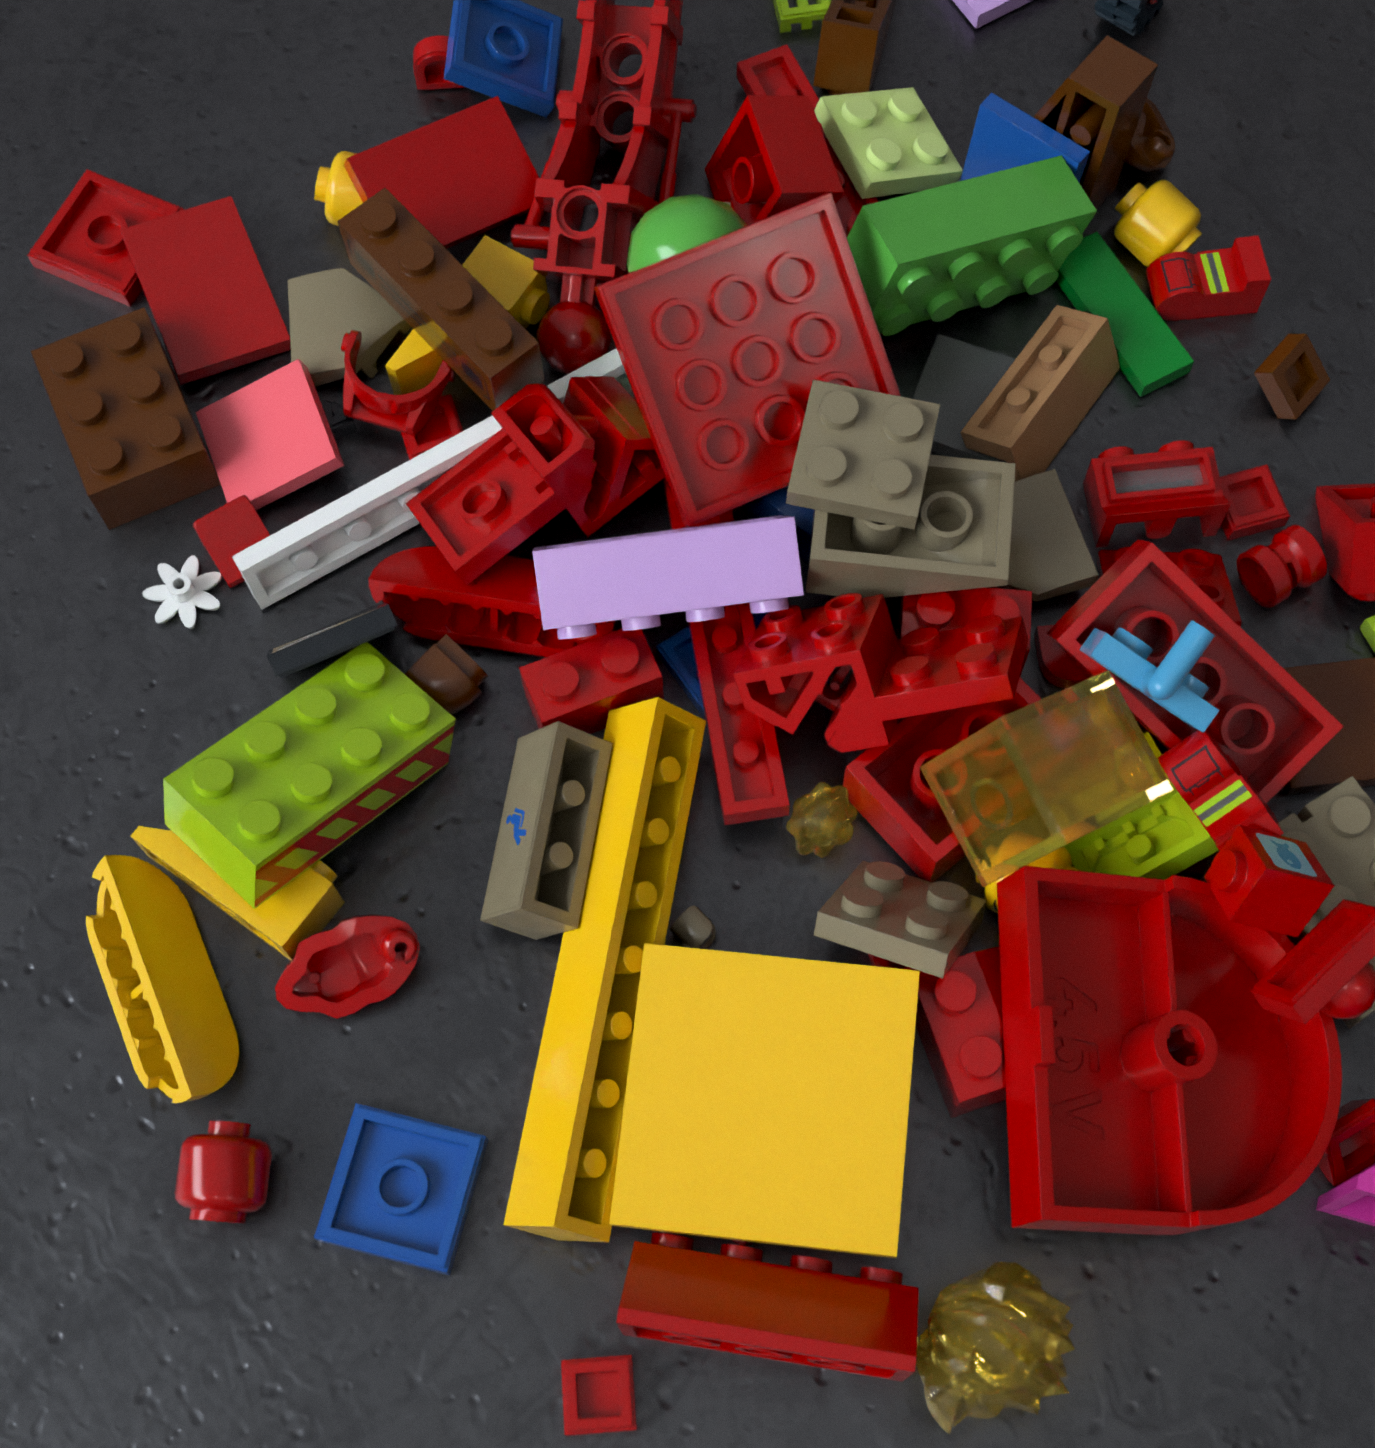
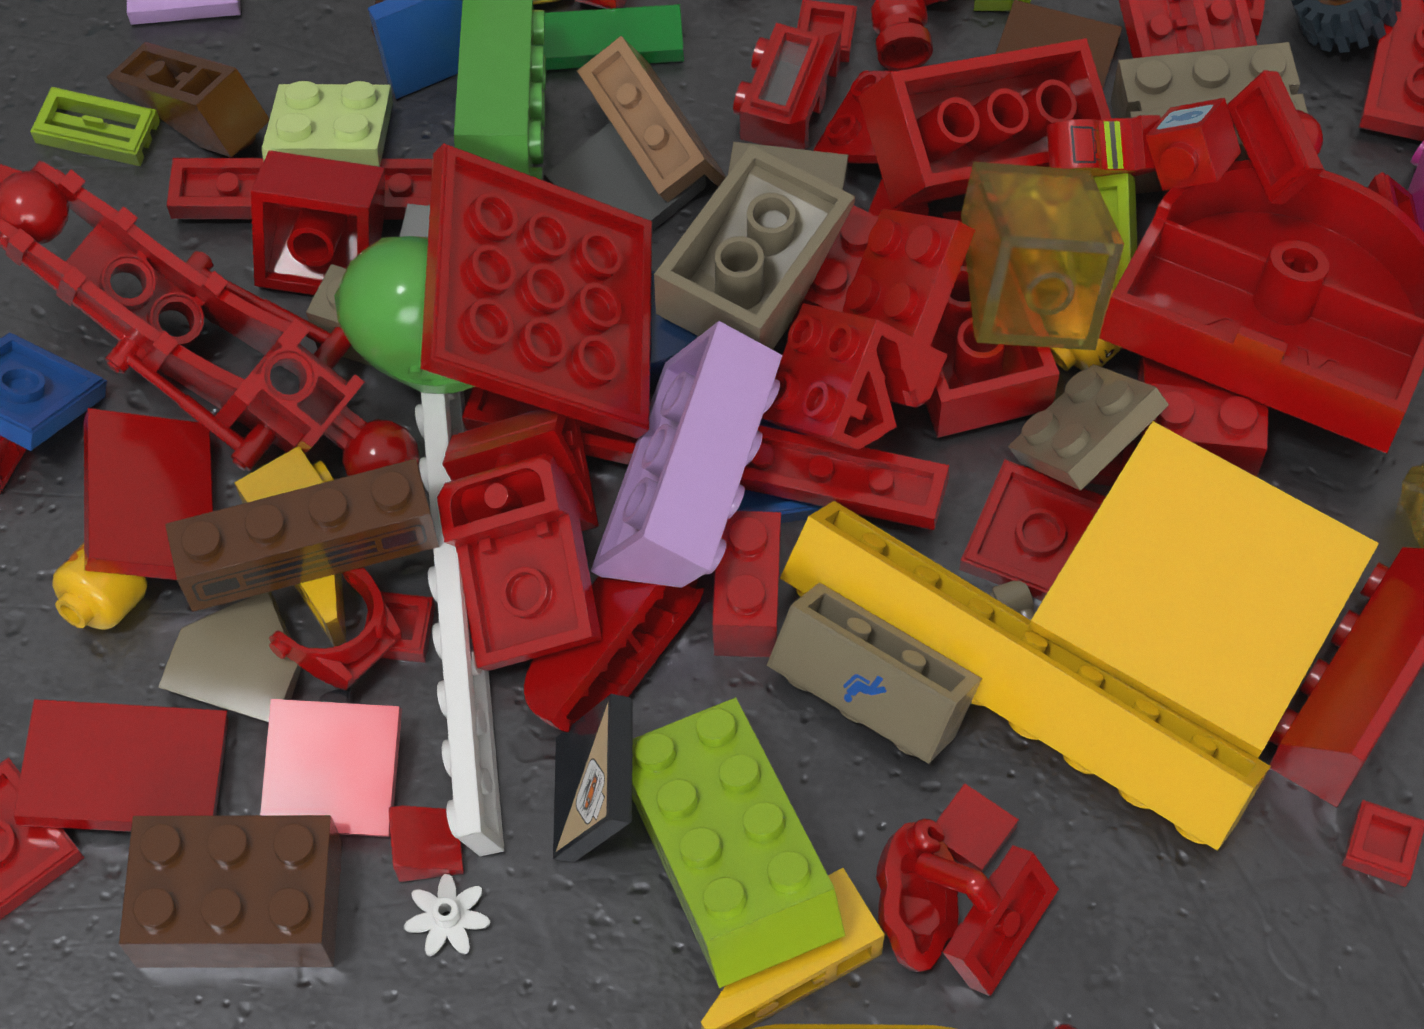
camera: 65 degrees left, 5 degrees down
blue tile [314,1103,489,1275] -> none
reddish brown piece [405,634,488,714] -> none
dark tan plate [786,380,940,530] -> none
clear yellow plant [786,782,857,858] -> none
dark azure plate [1079,620,1220,733] -> none
none -> red plate [915,845,1059,996]
none -> red tile [936,783,1019,873]
none -> red tile [959,459,1106,601]

